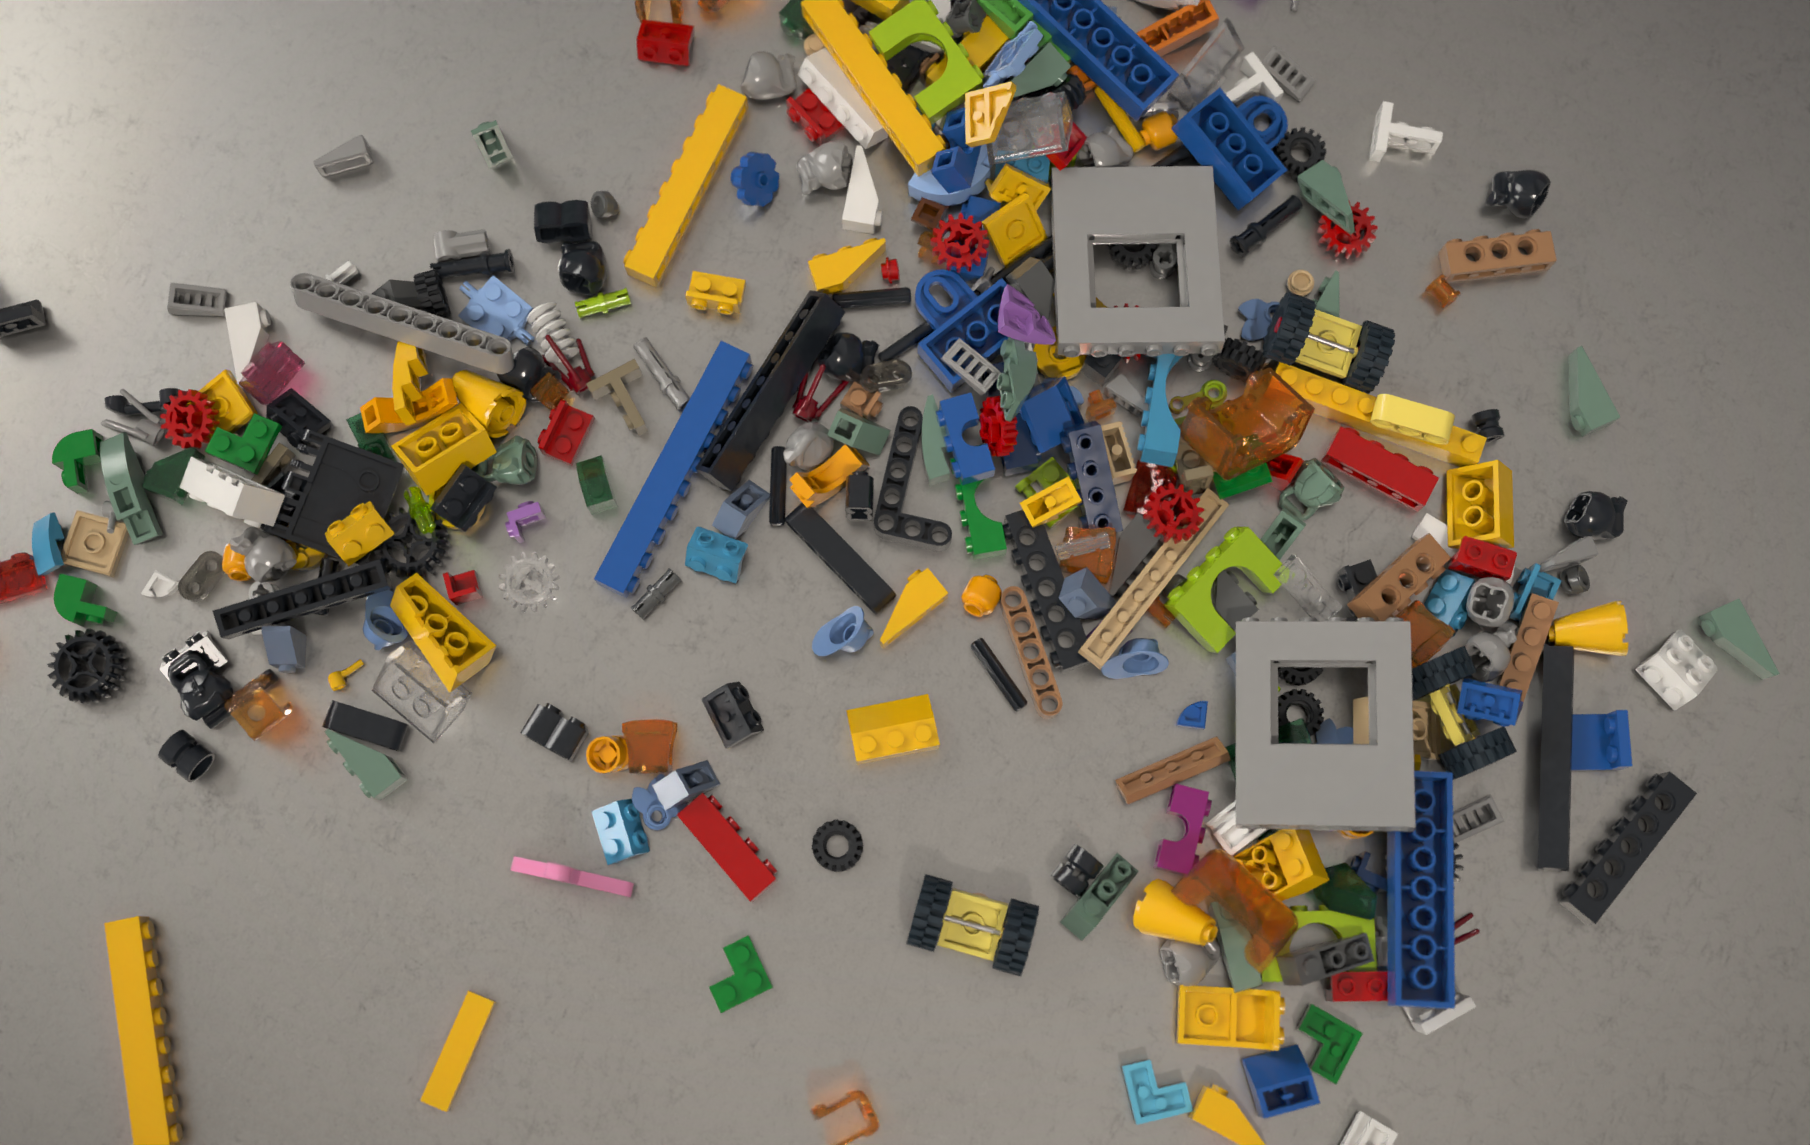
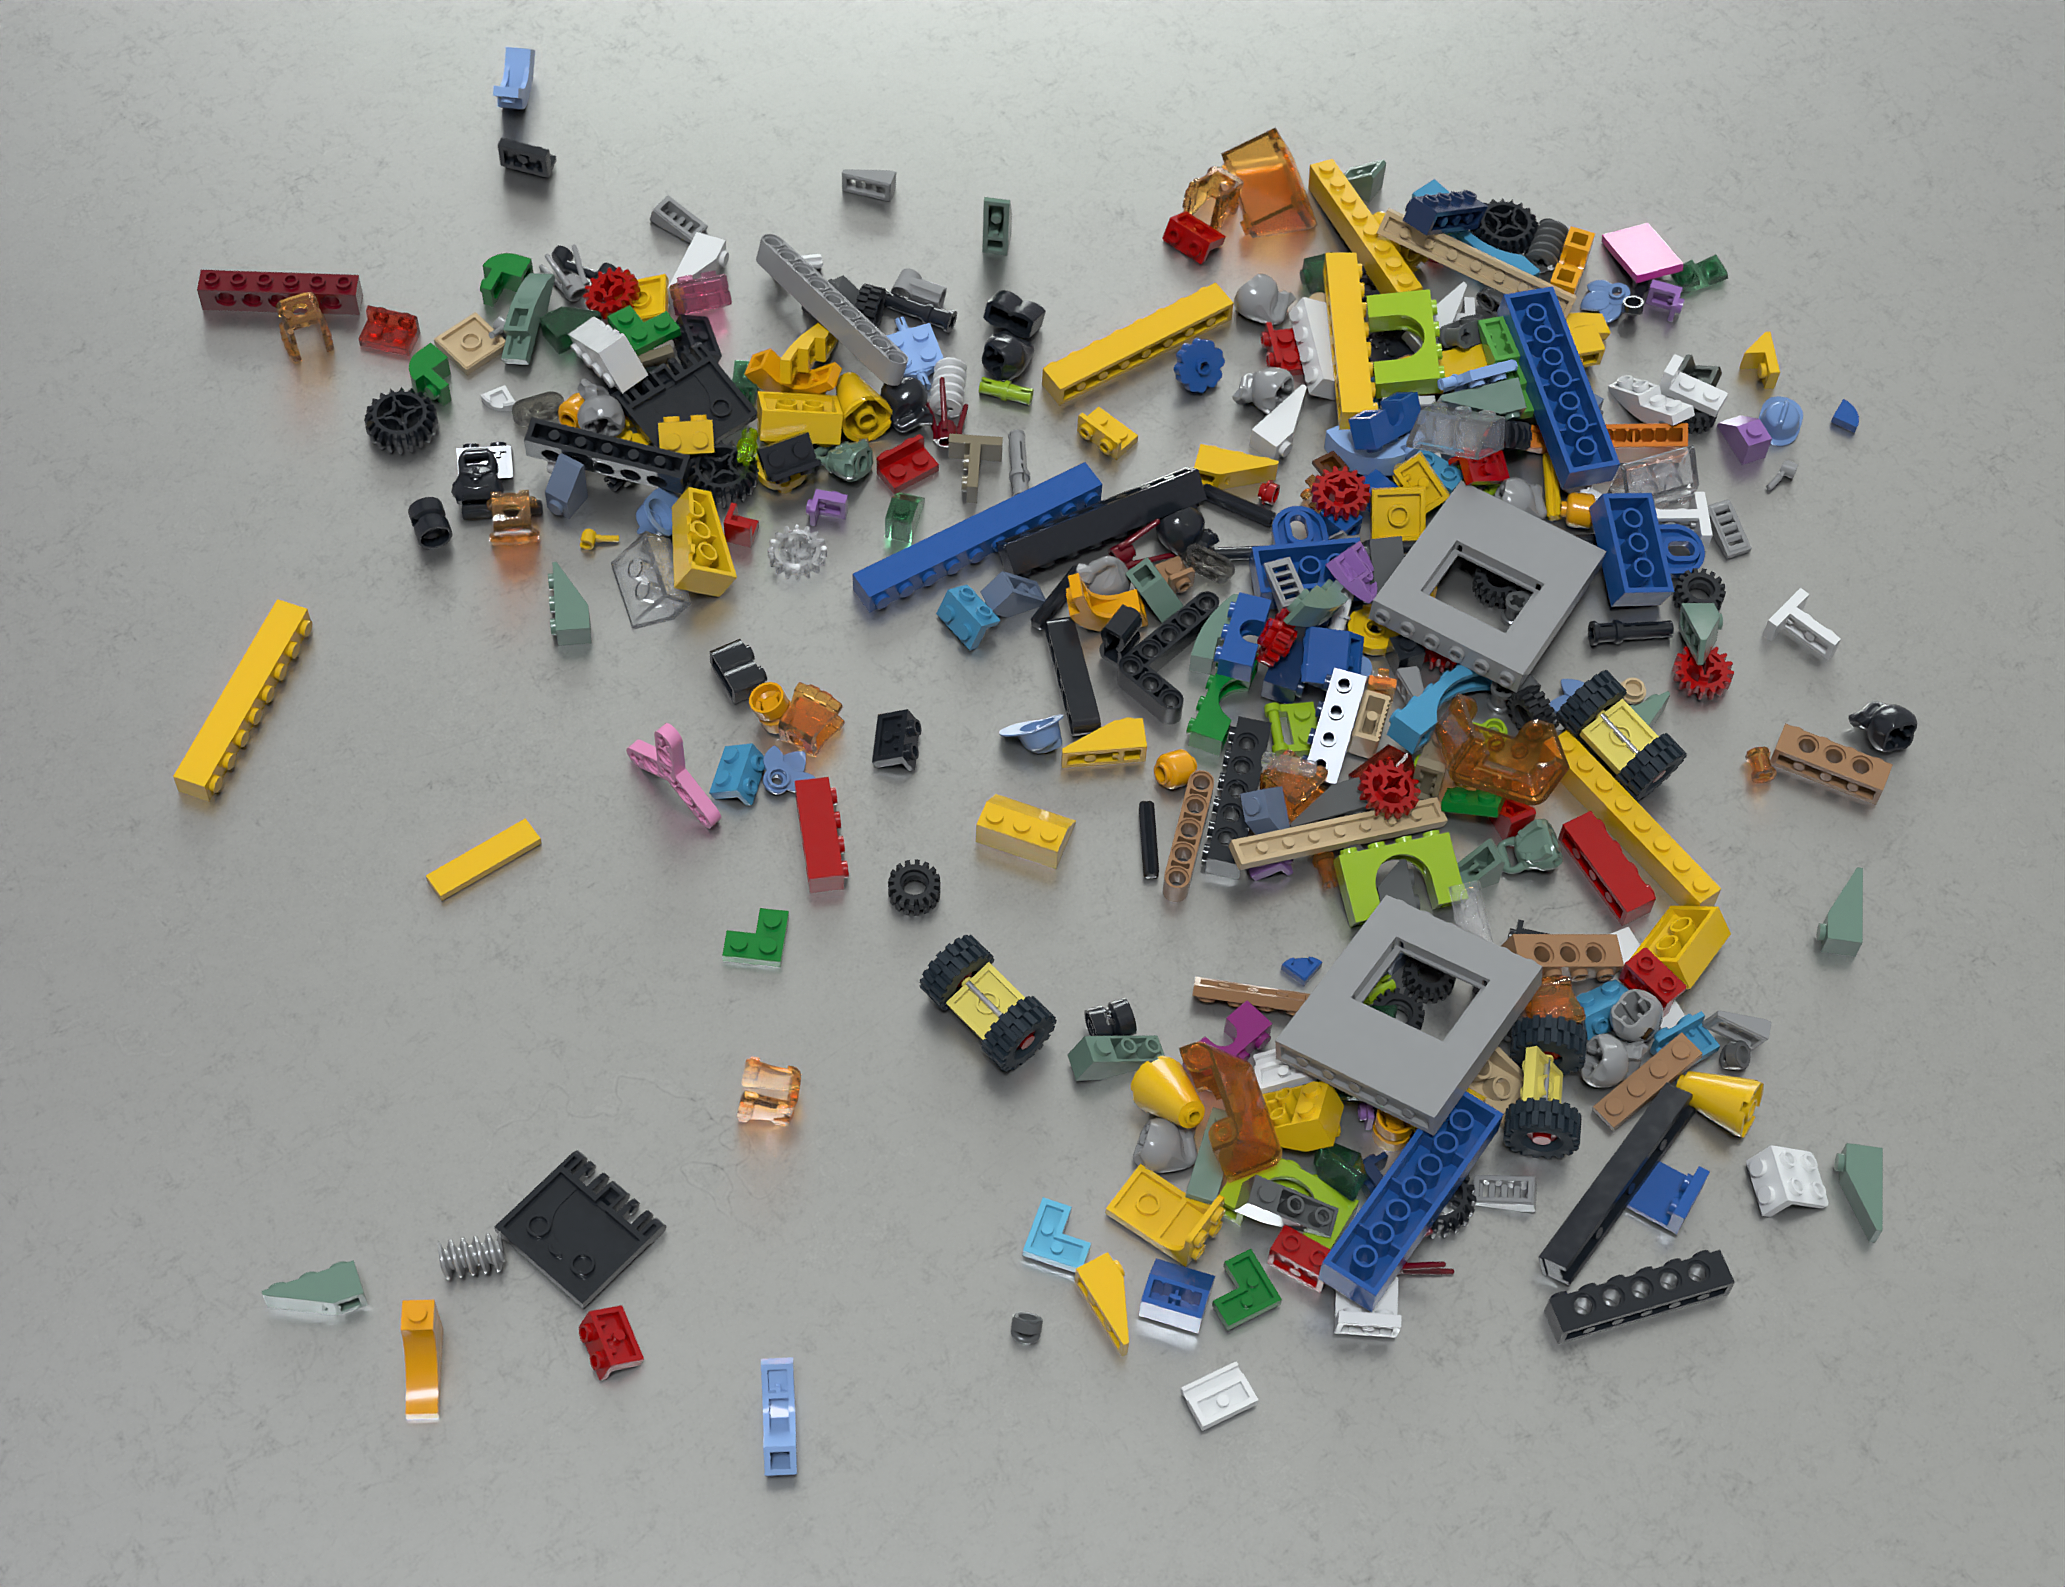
camera: 30 degrees right, 20 degrees down
dark azure slope [32,512,64,576] -> none
black beam [322,700,409,751] -> none
clear orange tile [530,372,570,411] -> none
dark grey tile [591,191,619,218] -> none
dark grey pin [630,568,682,620] -> none
sand blue slope [652,760,720,811] -> none
yellow wing [965,81,1016,148] -> none
yellow slope [1020,476,1082,527] -> none
medium blue piece [1101,638,1169,679] -> none
light yellow beam [1370,394,1455,445] -> none
blue bracket [1457,678,1524,727] -> none
black wheel [1471,409,1505,443] -> none
black piece [1564,491,1628,540] -> none

